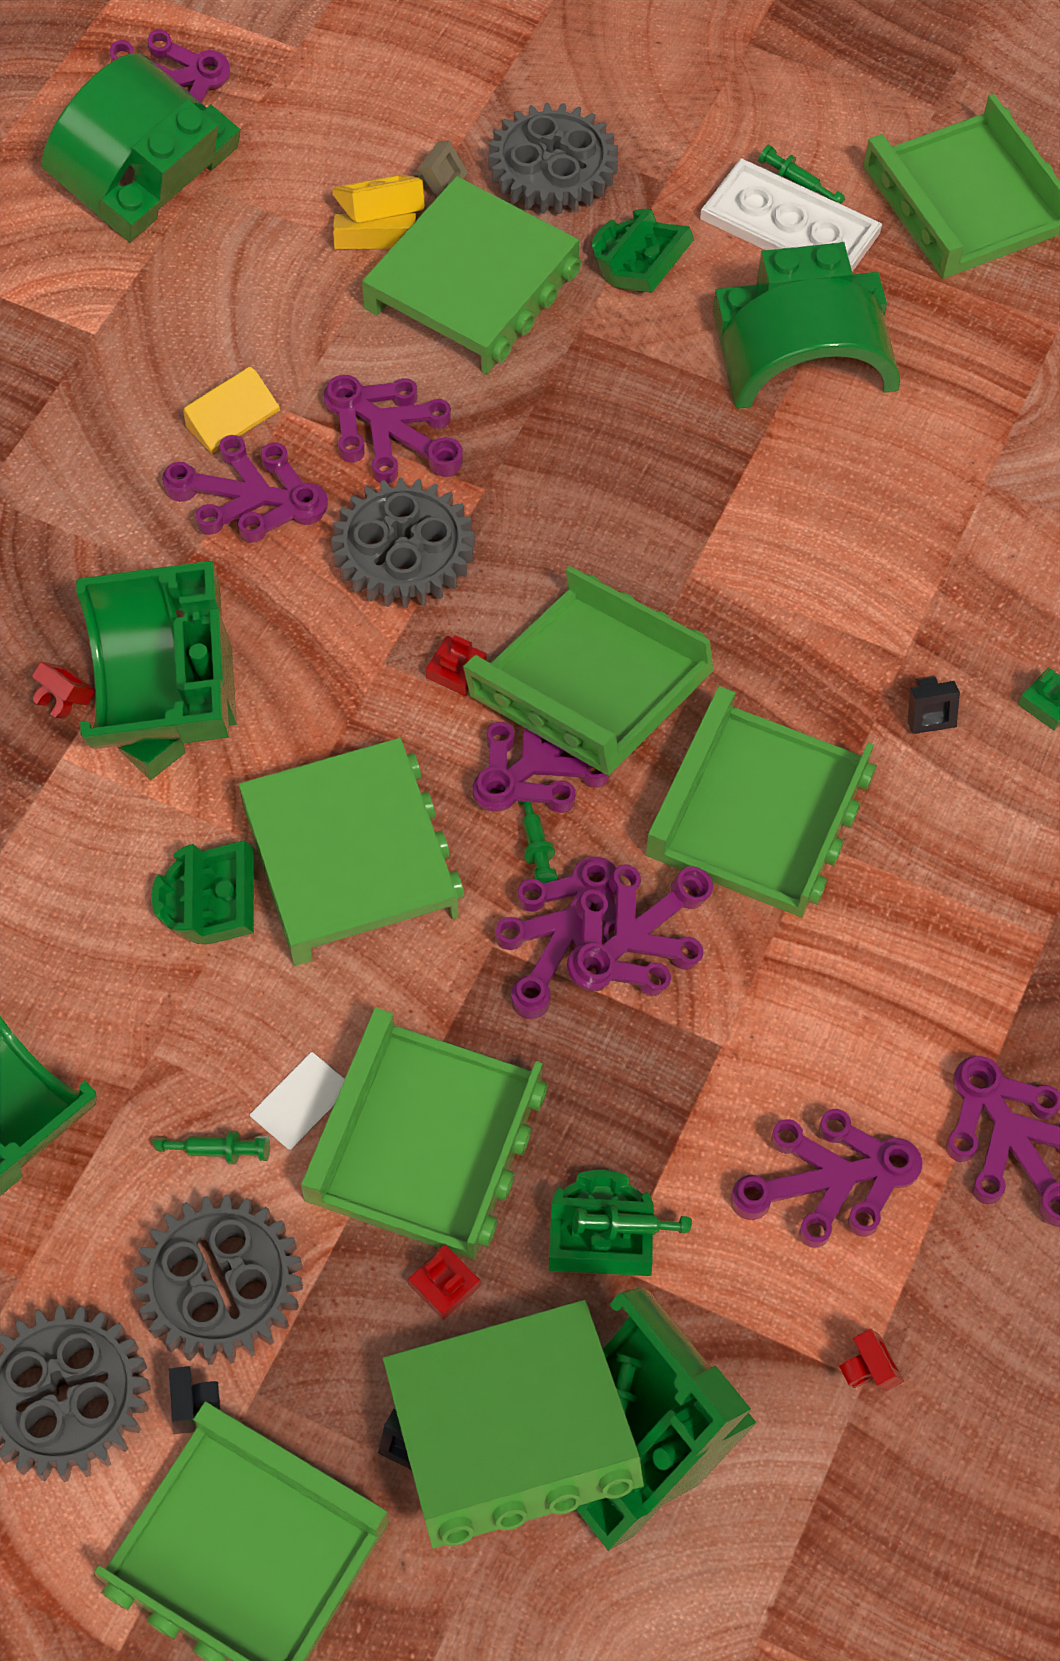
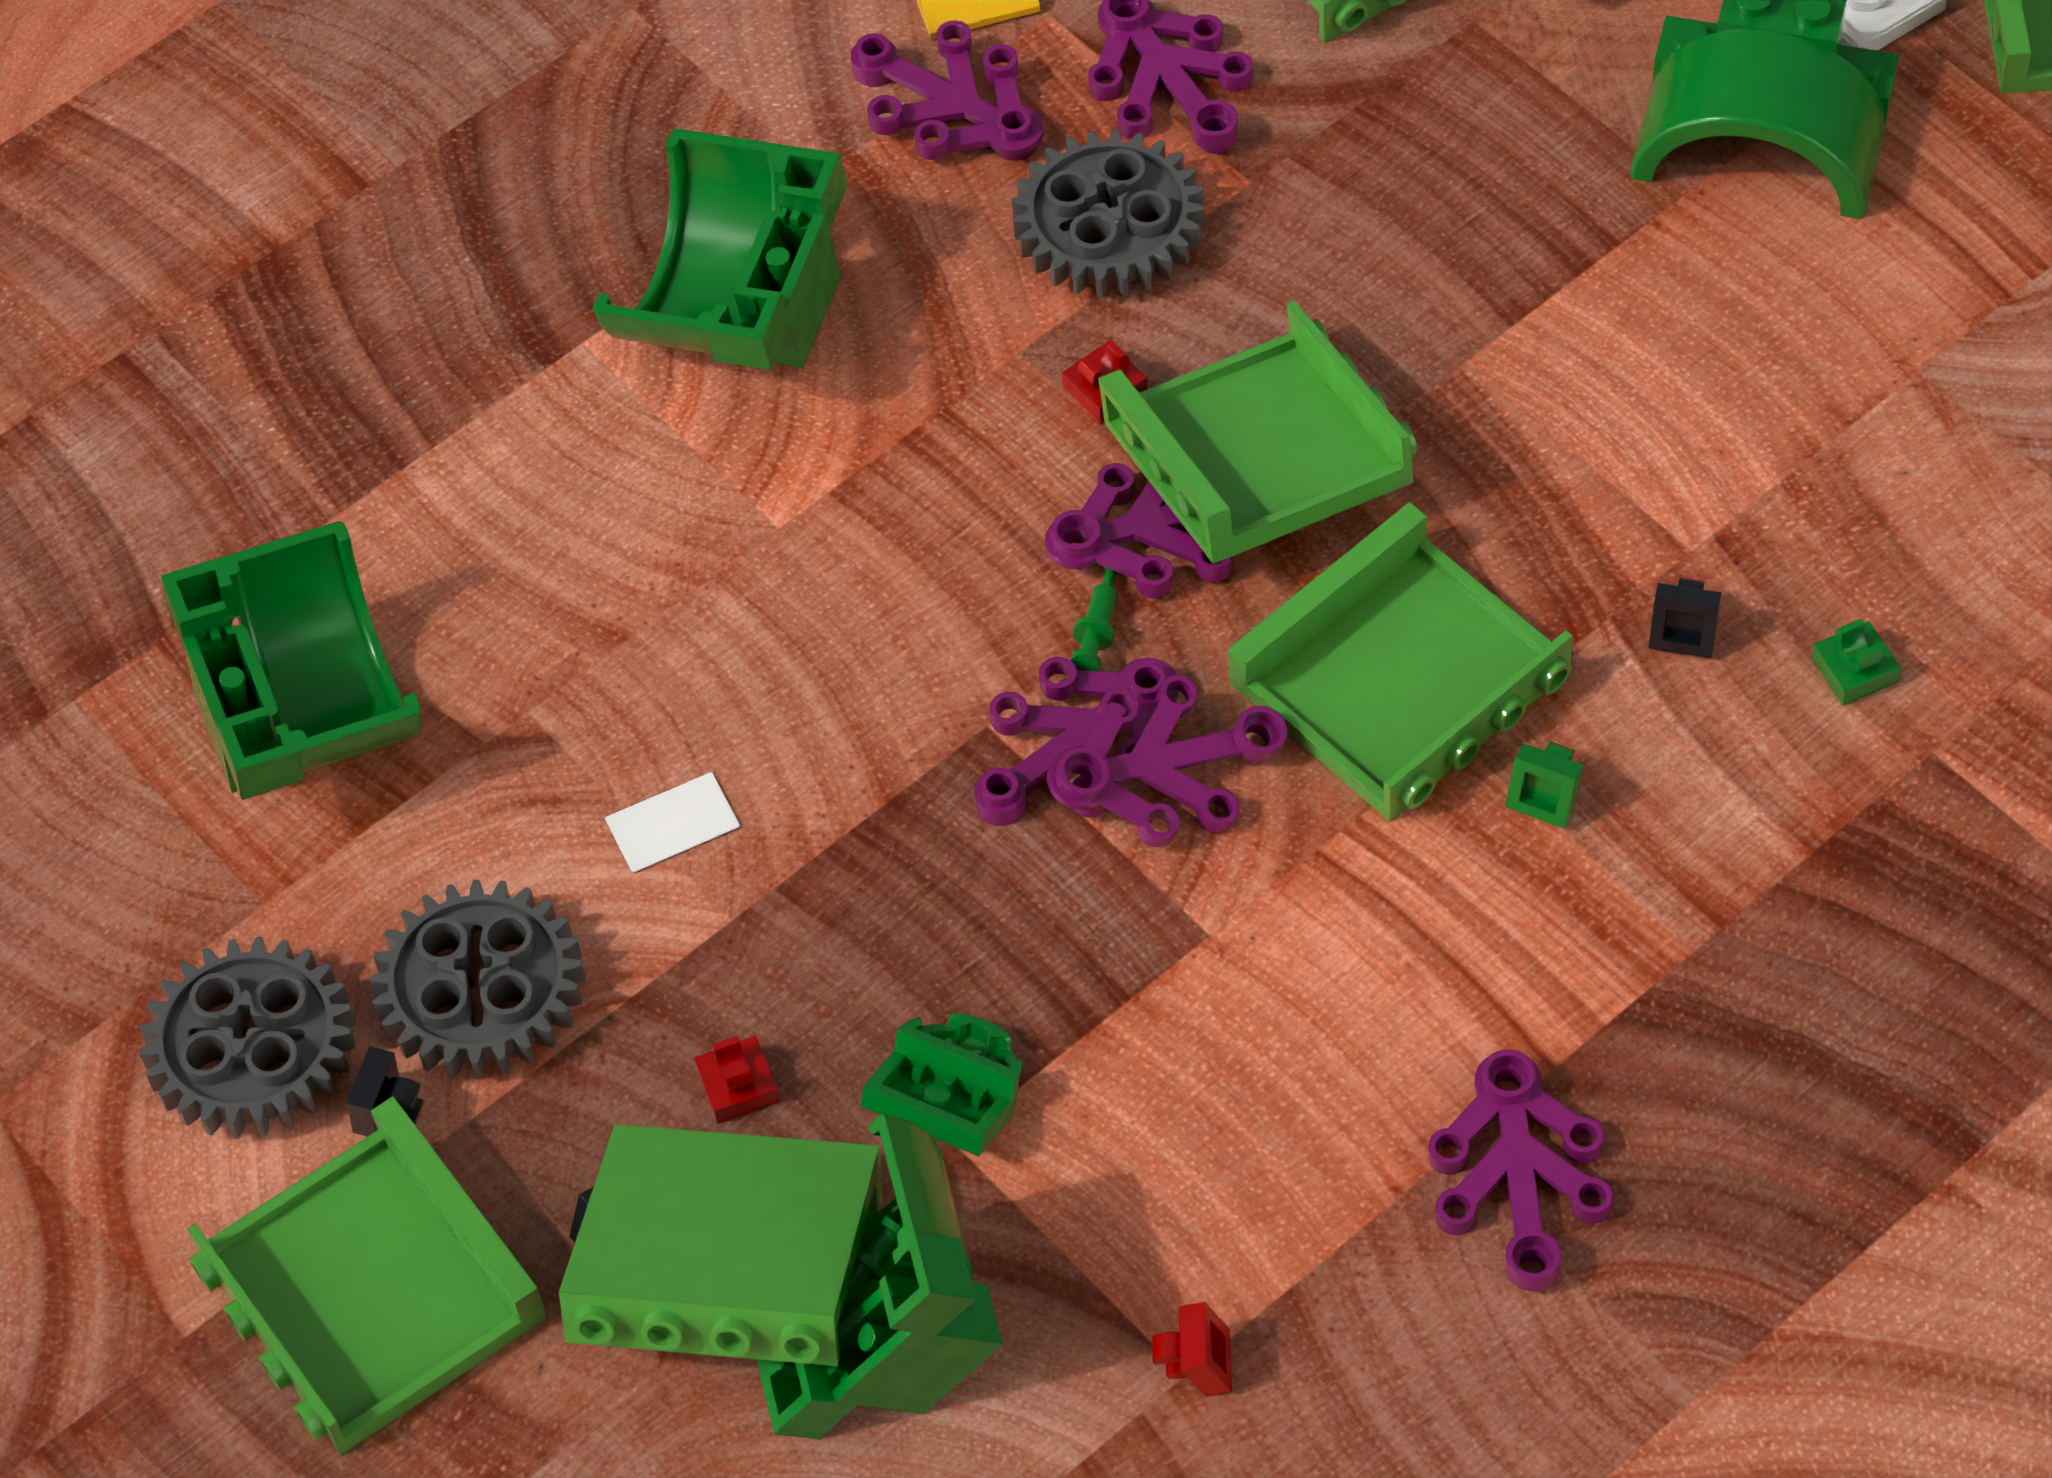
camera: 30 degrees right, 5 degrees down
red tile [32,661,96,719] -> none
green slope [120,738,186,780] -> none
green slope [151,840,254,944] -> none
green piece [152,1131,270,1164] -> none
bright green panel [239,738,464,966] -> none
bright green panel [301,1007,548,1260] -> none
green piece [572,1205,692,1240] -> none
magenta plant [731,1109,922,1248] -> none
none -> green tile [1505,741,1584,829]

